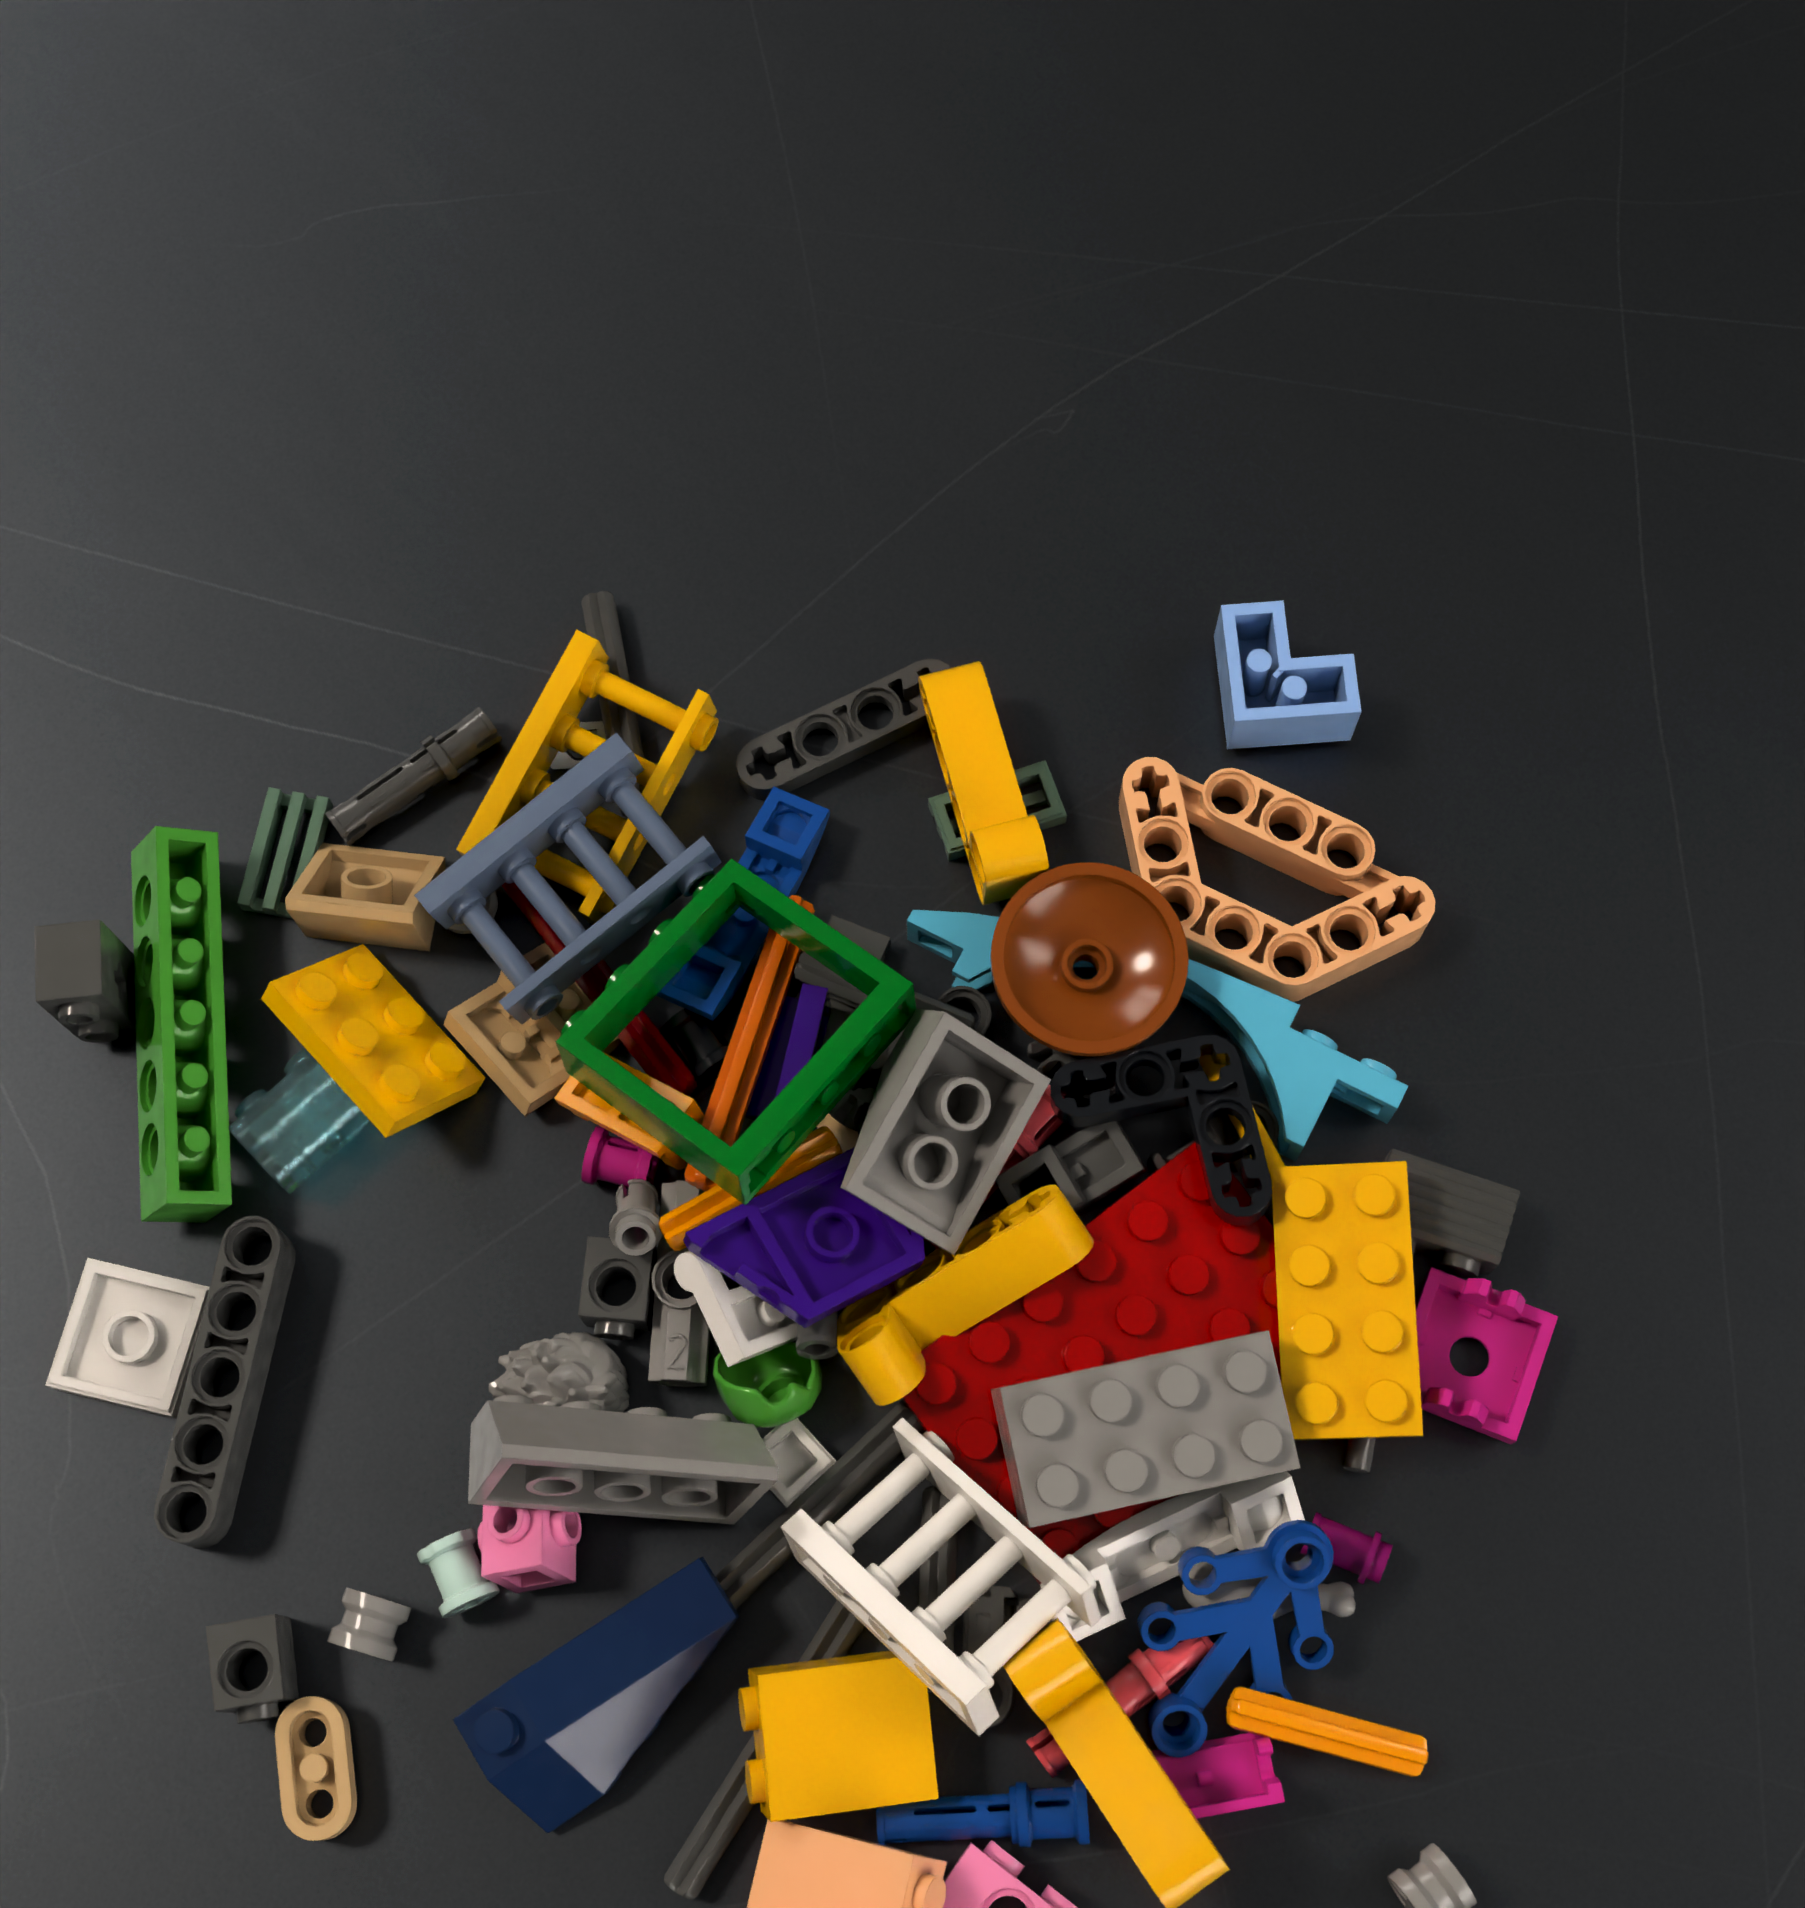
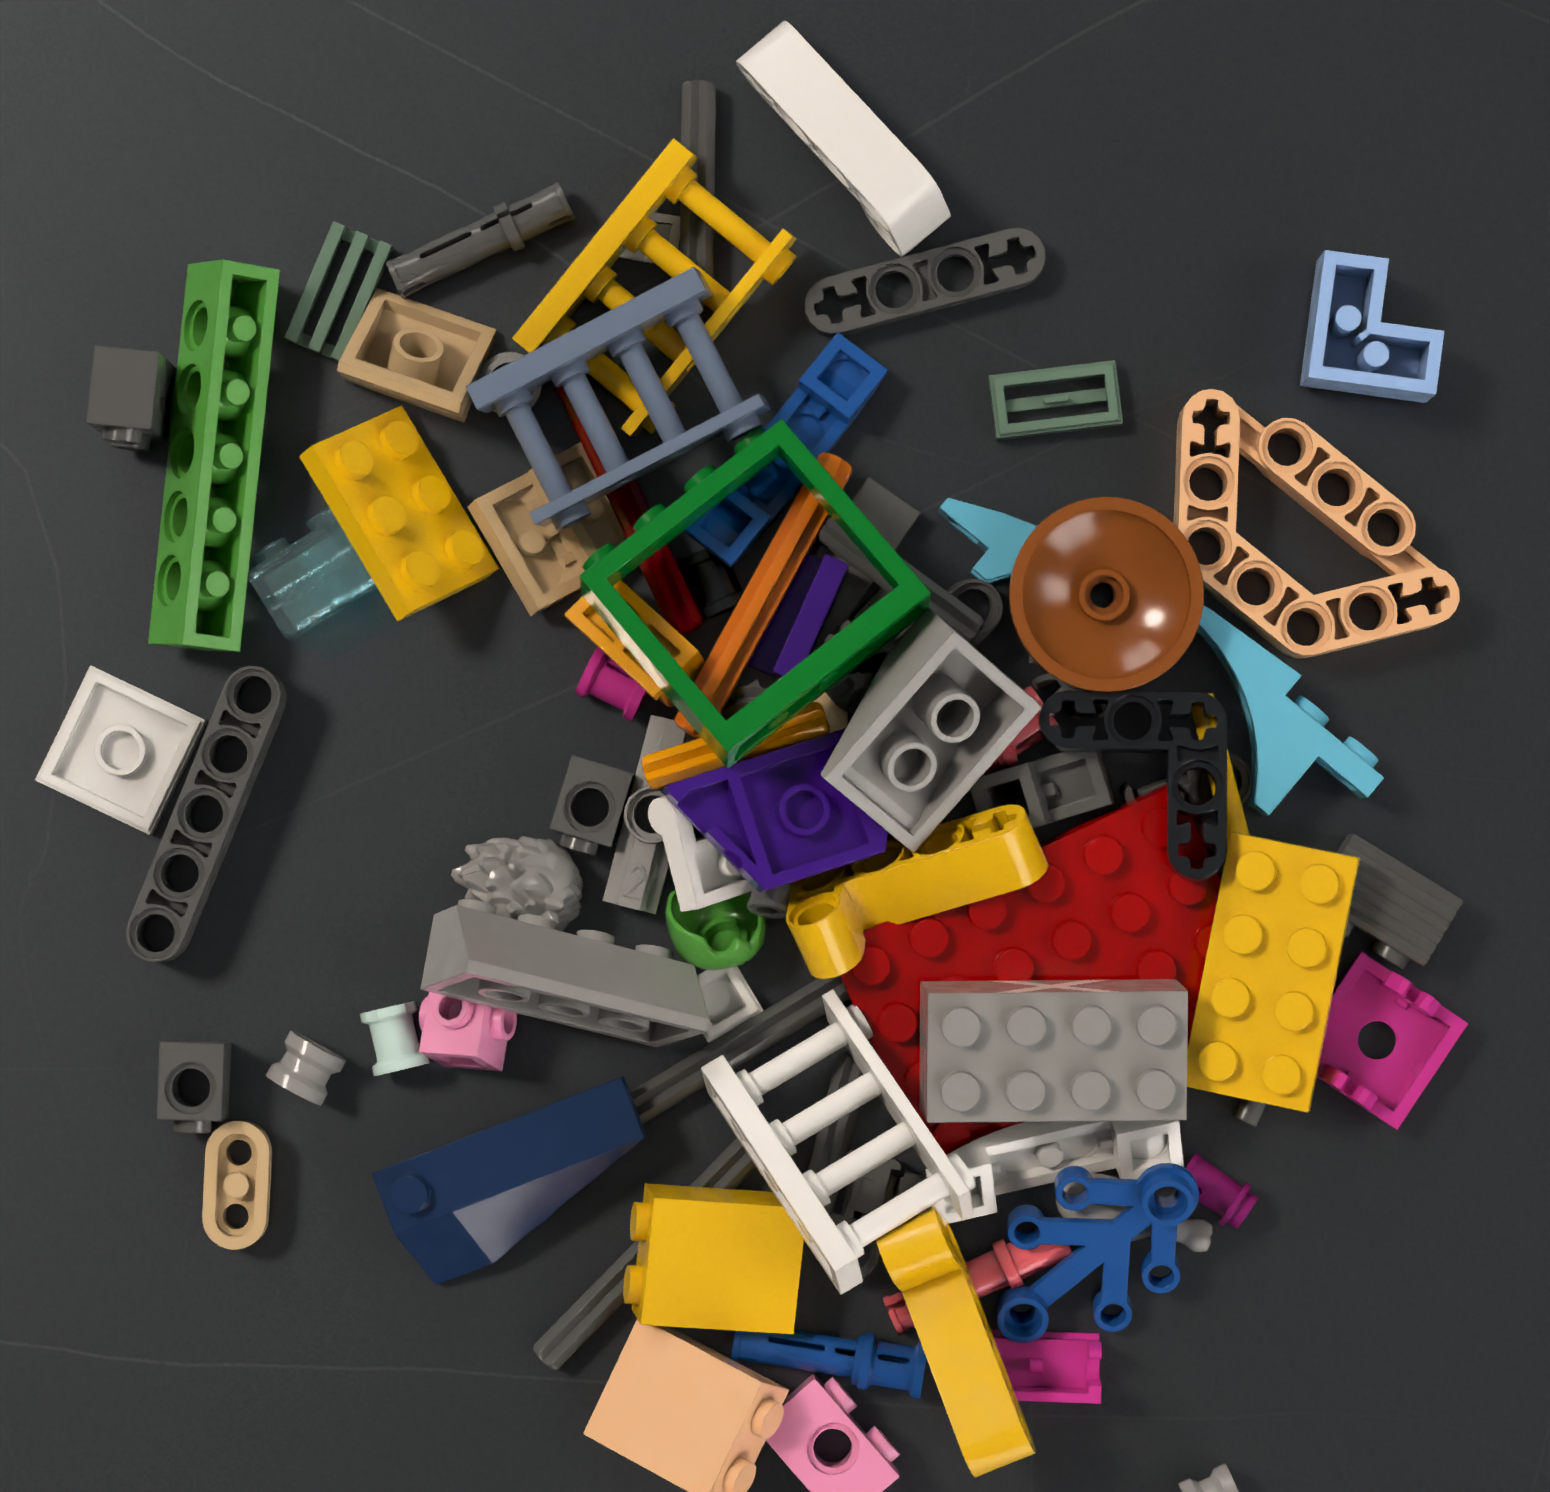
camera: 10 degrees right, 15 degrees up
light grey pin [609,1179,662,1256] -> none
yellow beam [918,661,1049,905] -> none
light orange axle [1226,1686,1429,1777] -> none
none -> white beam [736,20,951,257]

